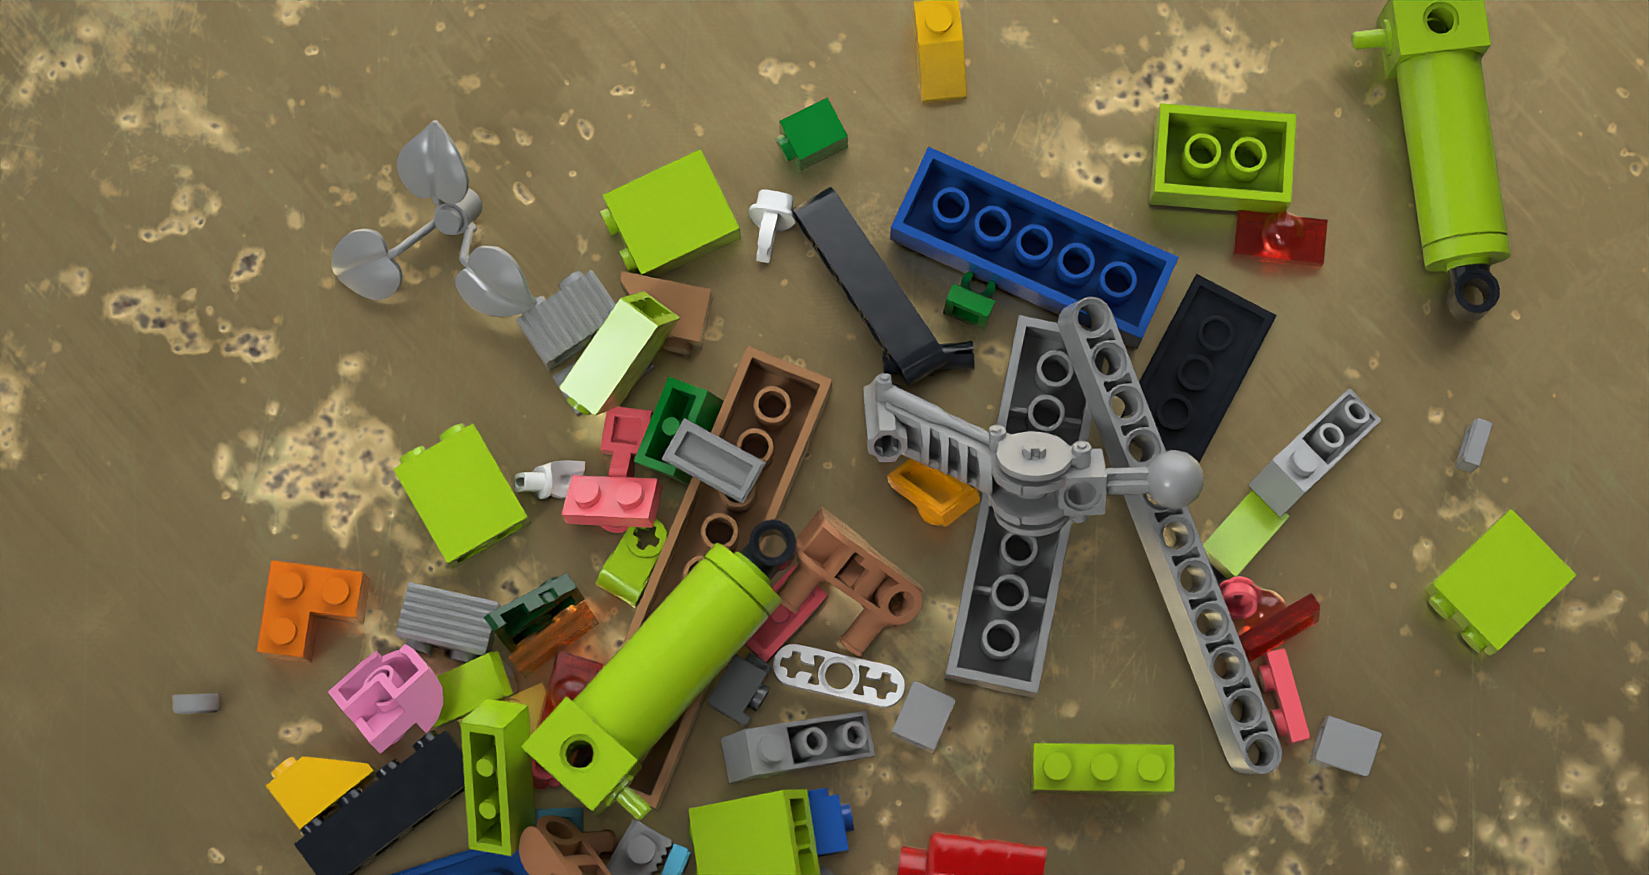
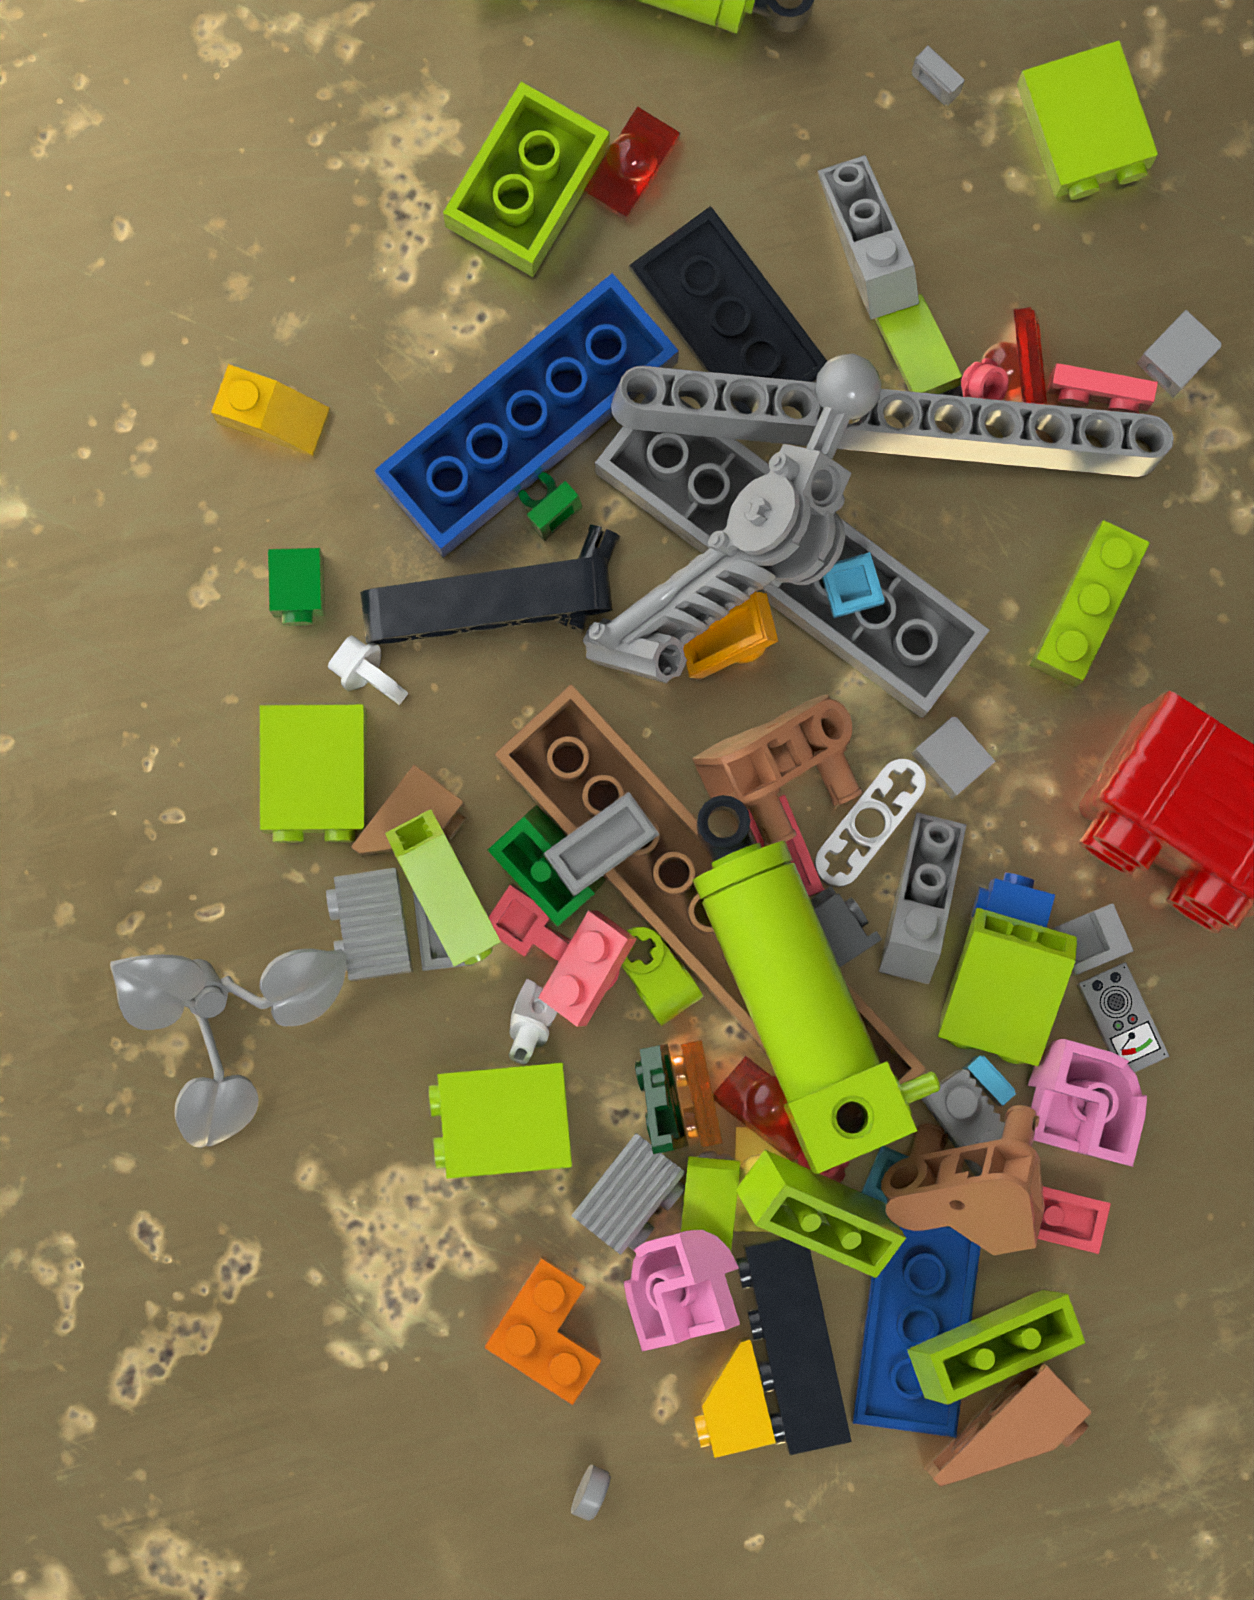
camera: 70 degrees left, 5 degrees up
none -> medium azure tile [822,552,885,618]

